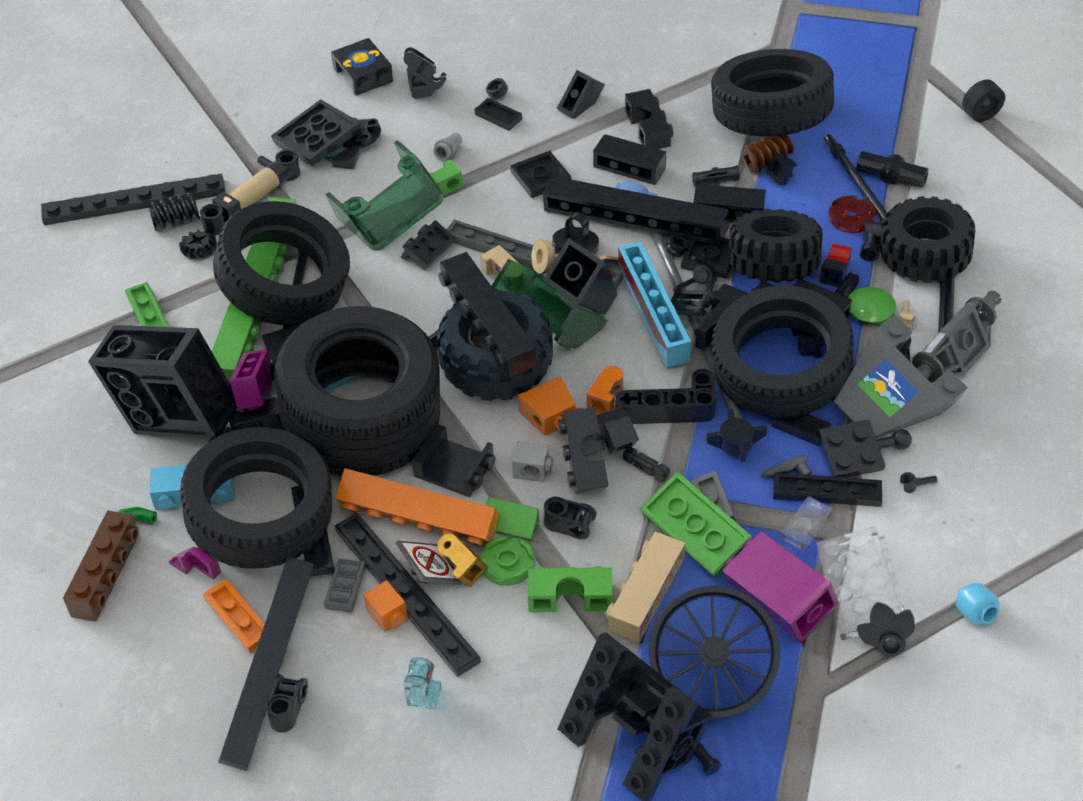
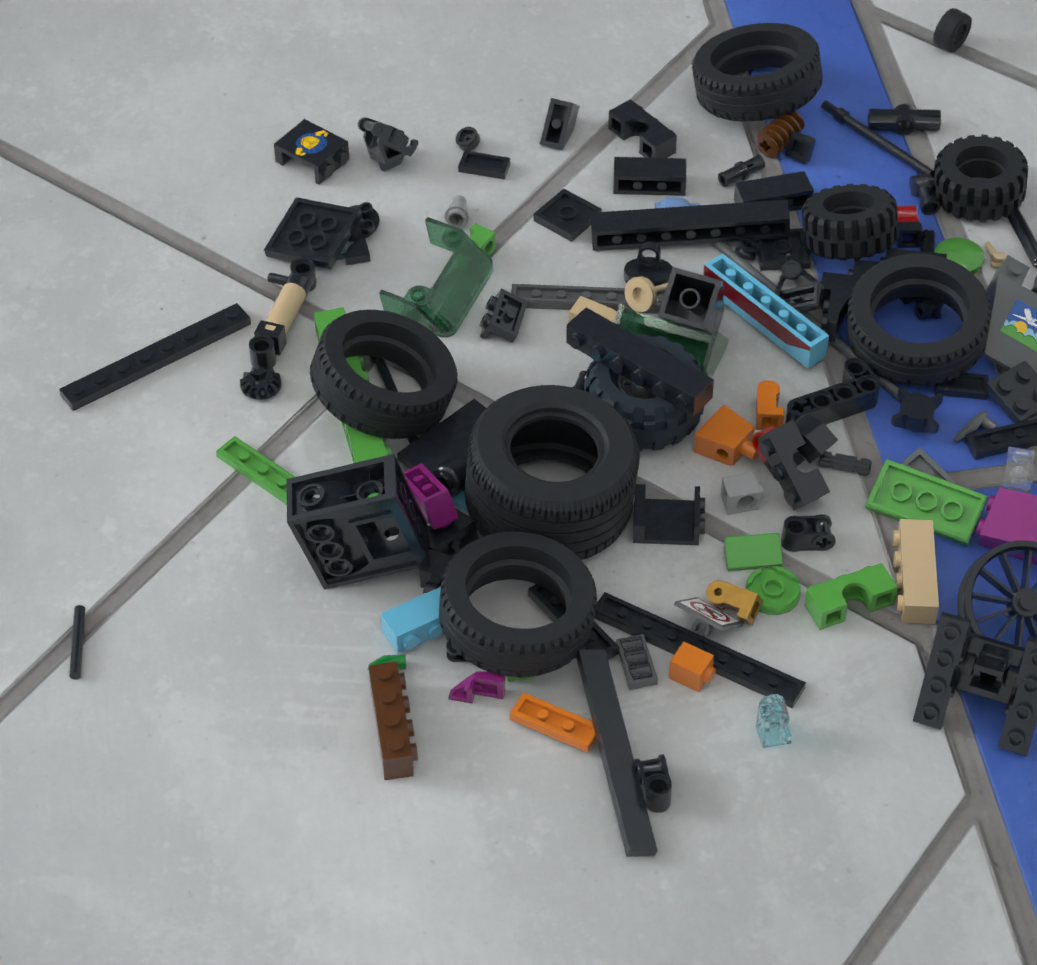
camera: 25 degrees left, 0 degrees up
black piece [149,193,200,231] -> none
orange brick [335,468,500,546] -> none
clear red tile [828,195,876,233] -> none

